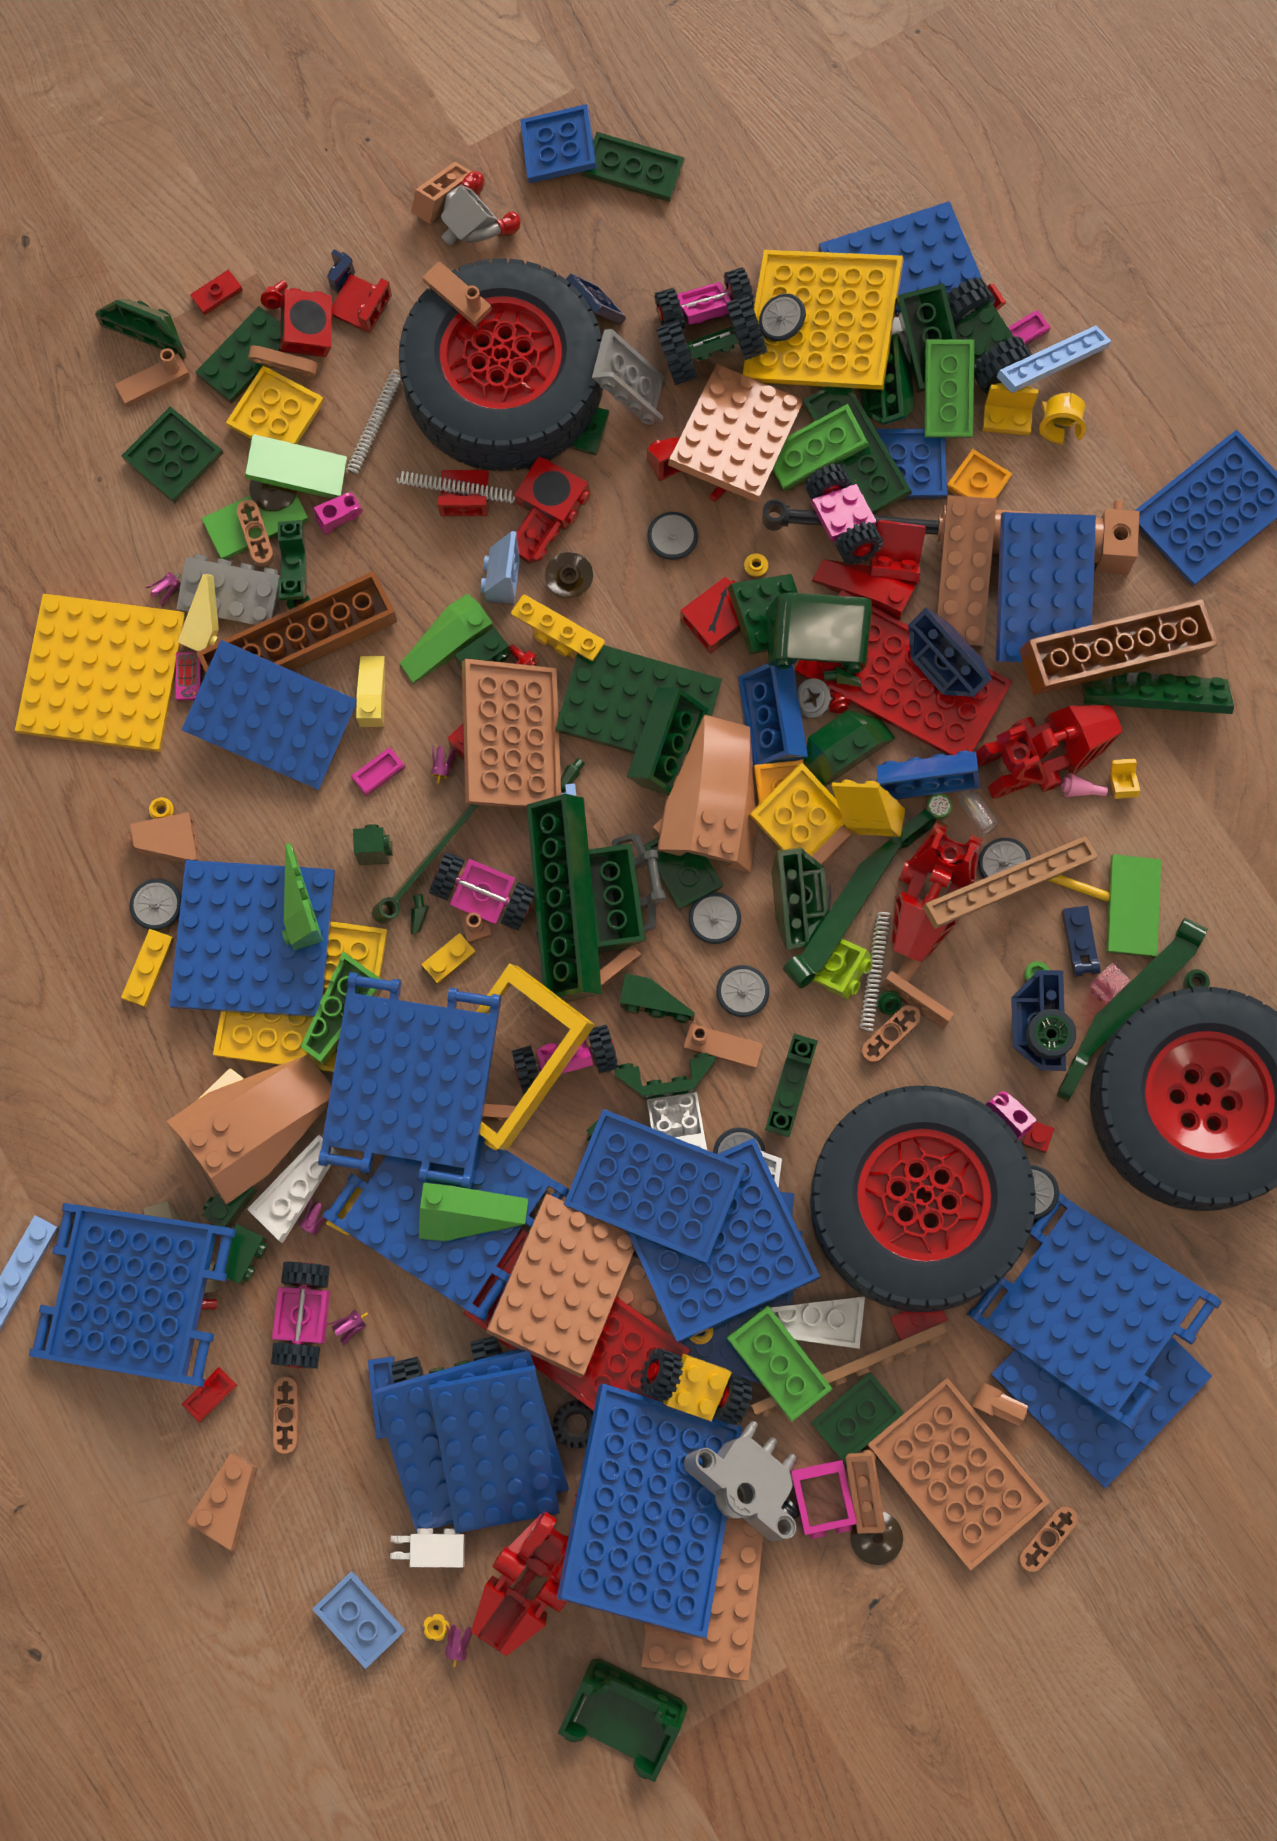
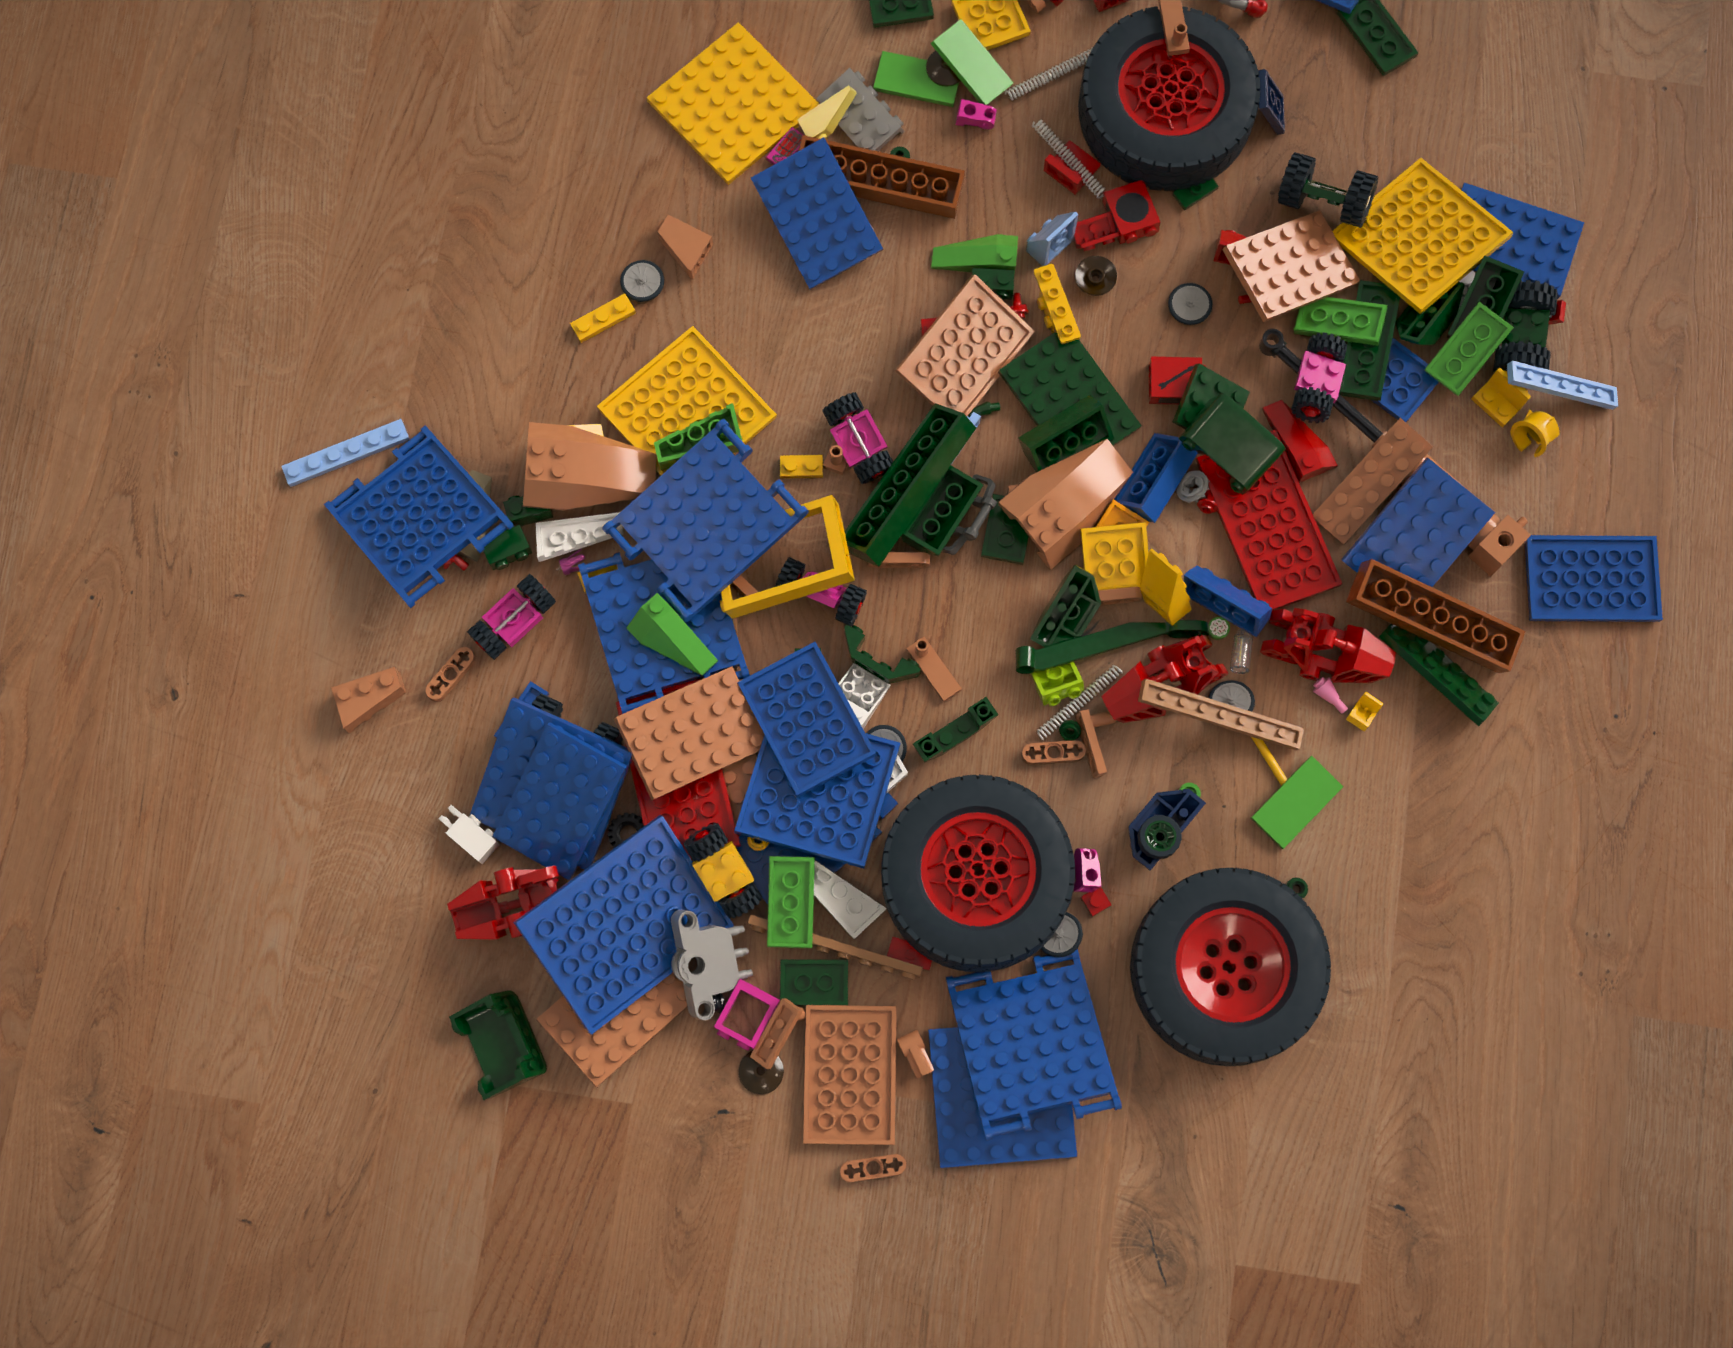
camera: 40 degrees right, 0 degrees up
flat silver piece [145,572,181,607] -> none
yellow plate [149,797,174,819] -> none
blue plate [169,860,335,1017] -> none
red plate [181,1367,238,1423] -> none
nougat beam [237,500,274,567] -> none
dark green slope [278,520,307,601] -> none
bright green wedge [282,843,323,950] -> none
medium blue plate [312,1571,406,1669] -> none
flat silver piece [328,1309,368,1346] -> none
dark pink tile [351,747,405,797] -> none
dark green brick [353,824,393,865] -> none
light yellow slope [356,656,385,727] -> none
dark green piece [372,804,479,924] -> none
dark green bar [411,894,429,934] -> none
yellow plate [423,1614,450,1641] -> none
flat silver piece [430,746,456,784] -> none
flat silver piece [445,1624,472,1667] -> none
light grey bracket [592,329,665,425] -> none
dark green slope [620,973,695,1023] -> none
plate [654,267,755,330] -> none
light grey wheel [689,893,741,944] -> none
light grey wheel [716,965,769,1017] -> none
yellow plate [744,553,768,577] -> none
light grey wheel [759,294,806,341] -> none
dark green wedge [803,710,895,787] -> none
dark green bar [824,666,862,687] -> none
red bracket [870,520,926,582] -> none
dark blue wedge [908,607,992,697] -> none
light orange plate [947,449,1013,498] -> none
dark pink tile [1008,309,1051,345] -> none
dark green piece [1056,918,1208,1102] -> none
dark blue plate [1062,906,1101,977] -> none
clear pink bracket [1089,961,1132,1003] -> none

